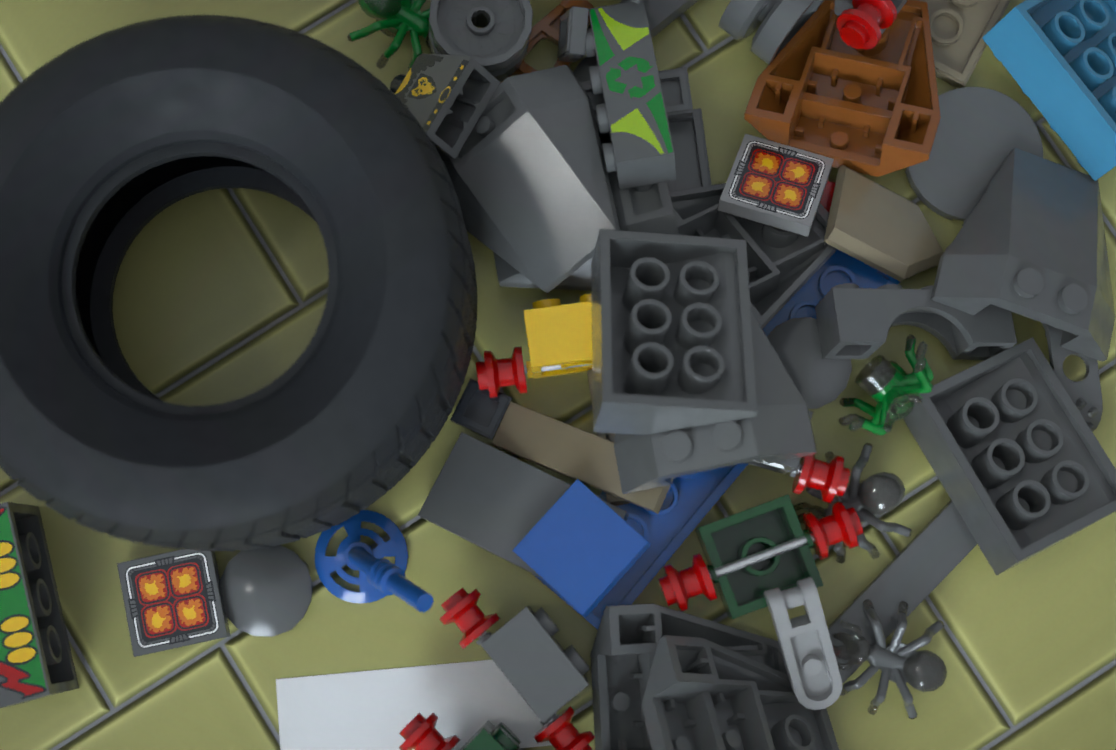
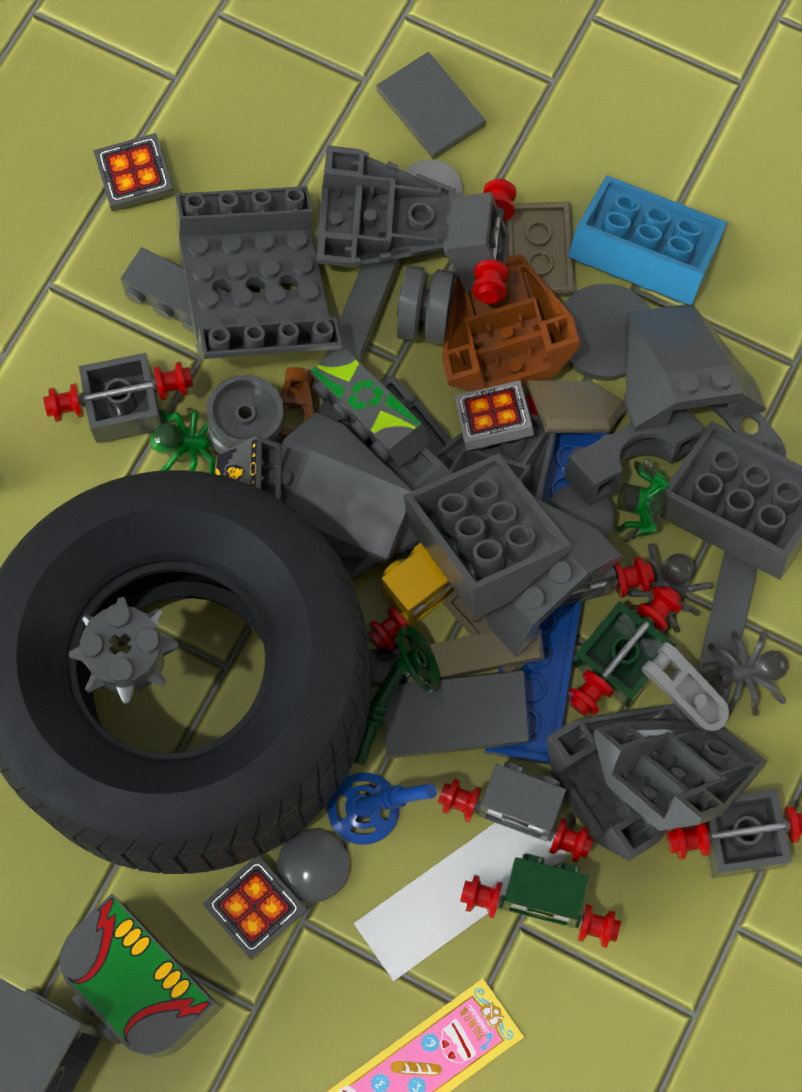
camera: 30 degrees left, 10 degrees down
blue tile [512,479,651,618] -> none
dark grey tile [557,6,589,63] -> none
none -> dark grey brick [69,597,179,704]
none -> dark green dish [354,625,441,765]

